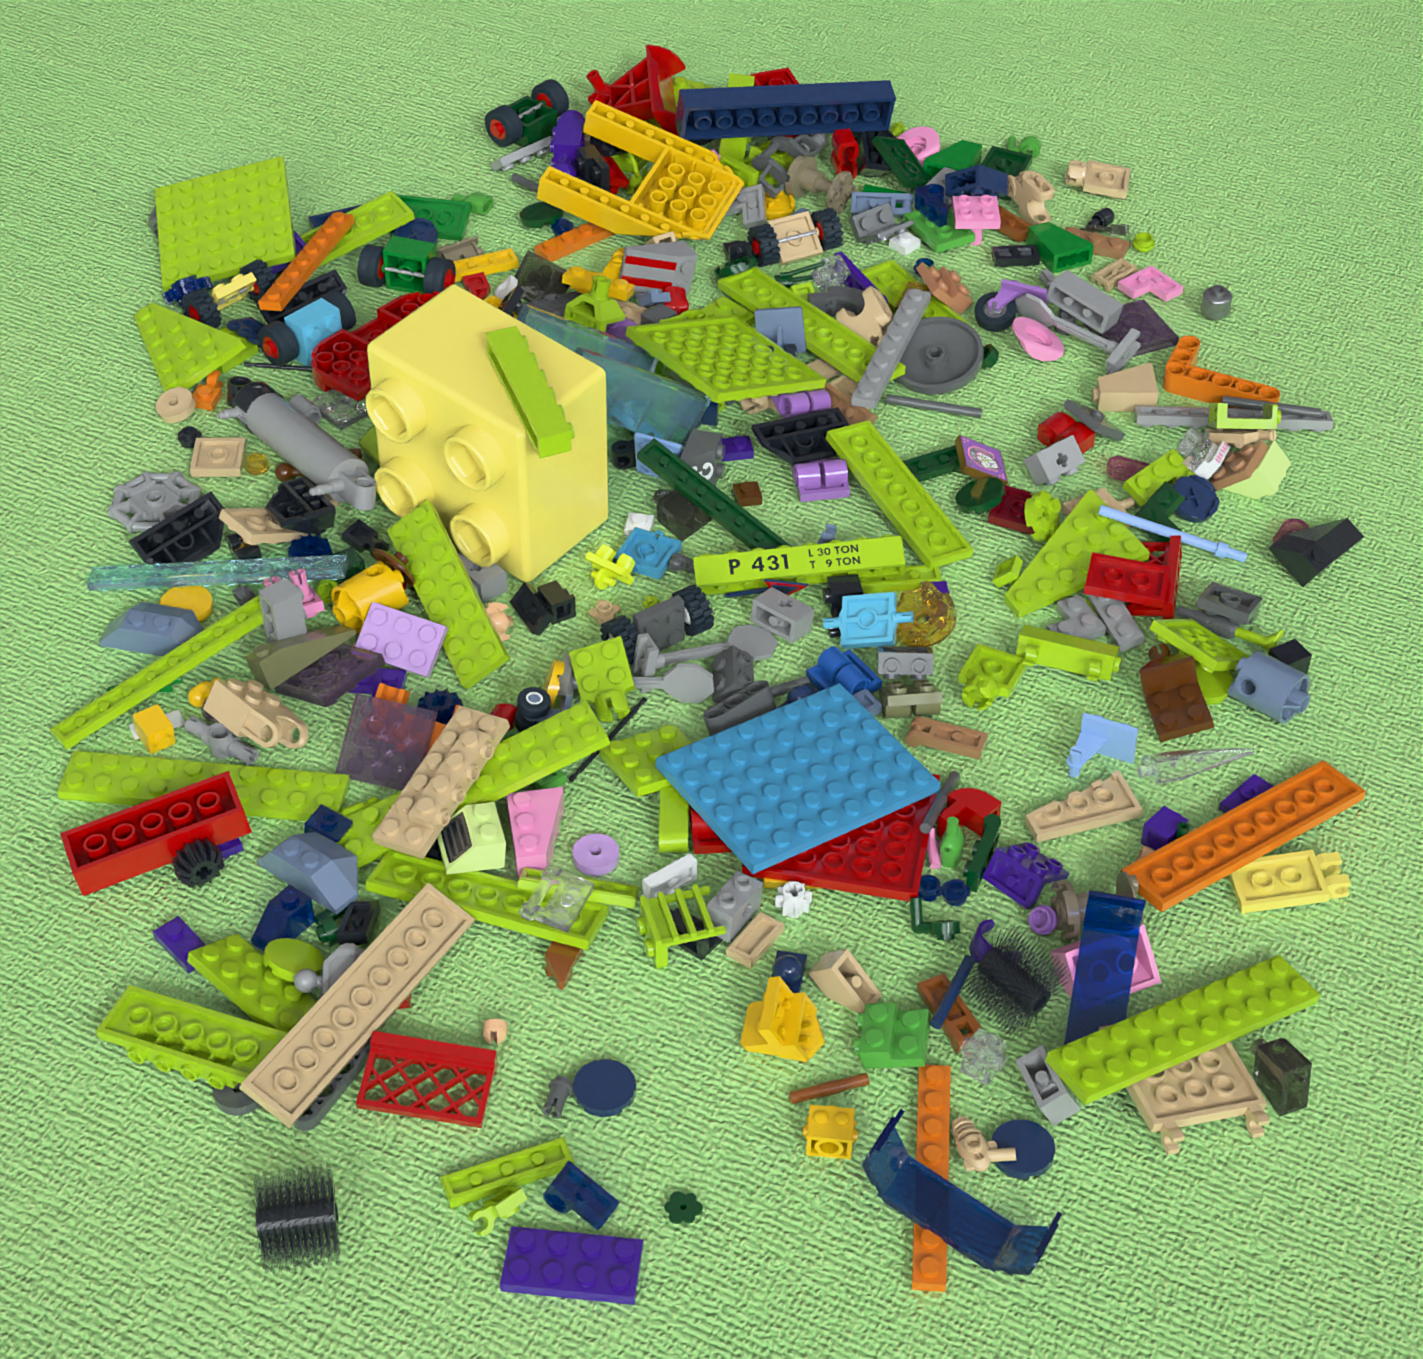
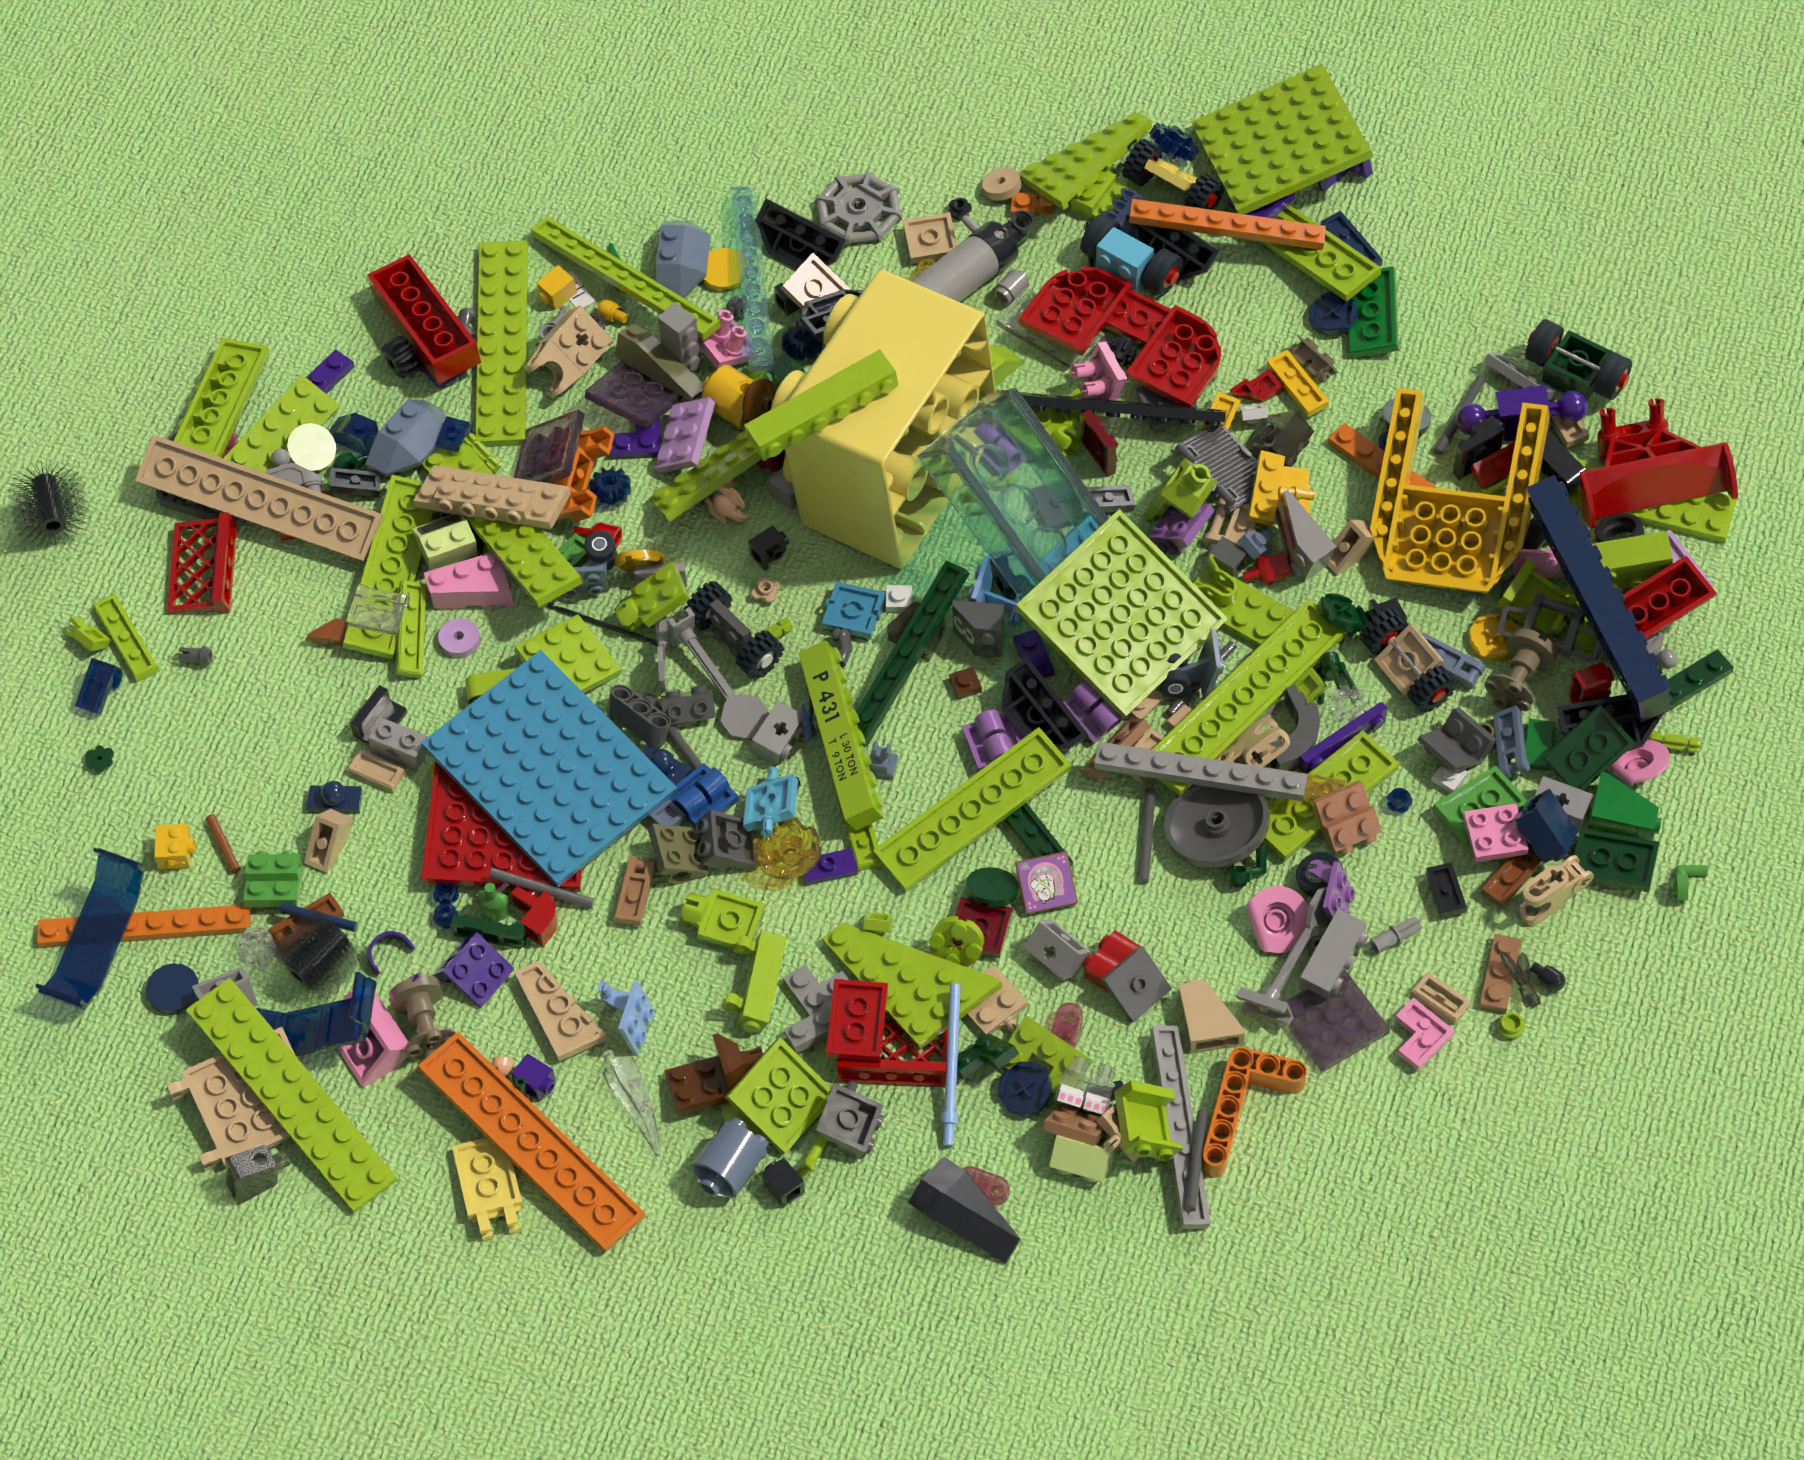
camera: 85 degrees right, 15 degrees up
brick [357,235,456,295] -> none
bright green piece [452,192,494,215] -> none
light nougat hinge [482,1019,508,1045] -> none
dark purple plate [500,1226,644,1305] -> none
black plate [510,582,555,636] -> none
dark blue tile [573,1059,636,1117] -> none
neon yellow hips [585,544,636,590] -> none
lime plate [636,884,726,969] -> none
white plate [642,853,697,899] -> none
light grey plate [725,184,767,229] -> none
yellow piece [740,976,825,1062] -> none
white gear [775,881,812,918] -> none
black brick [822,574,863,613] -> none
dark green plate [910,897,960,940] -> none
clear blue plate [914,184,948,228] -> none
tan piece [952,1116,1016,1172] -> none
green slope [1026,222,1094,274] -> none
tan plate [1065,160,1130,199] -> none
flat silver head [1200,285,1233,321] -> none
dark purple plate [1219,774,1274,813] -> none

